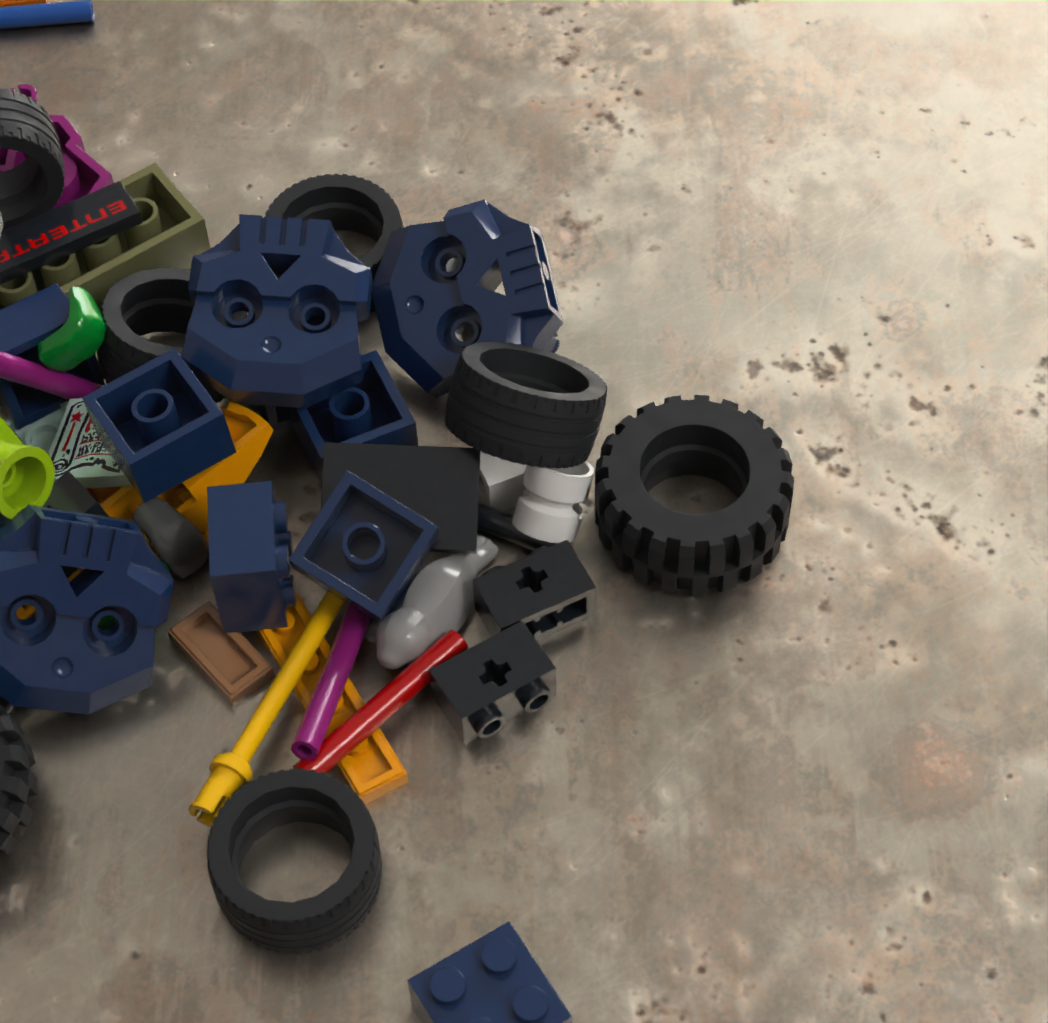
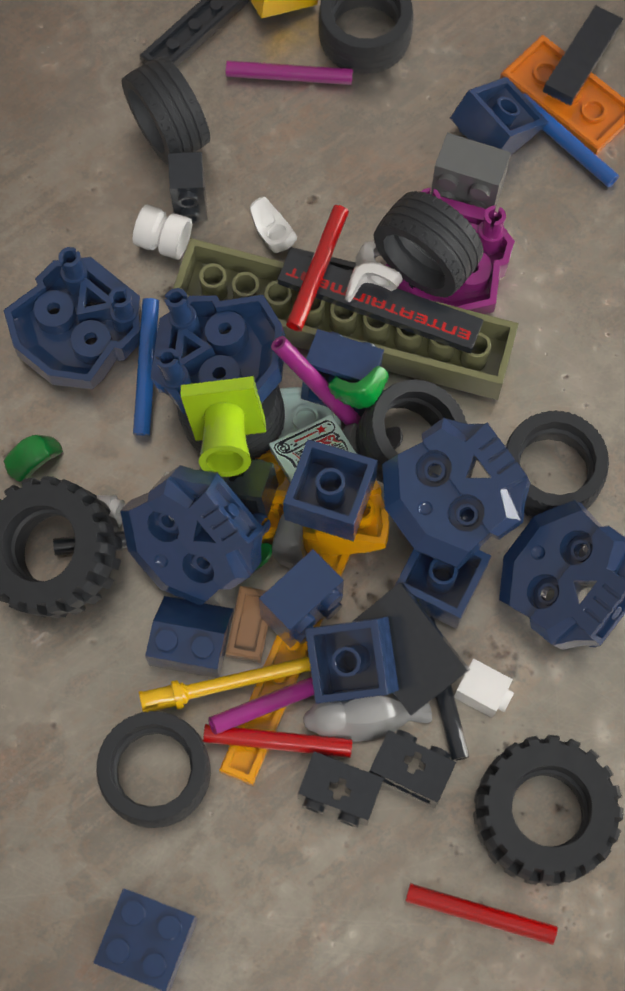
camera: 50 degrees right, 15 degrees up
black tyre [445,342,607,469] -> none
white wheel [512,461,594,543] -> none
none -> dark blue slope [145,596,234,678]
none -> red piece [405,883,558,945]

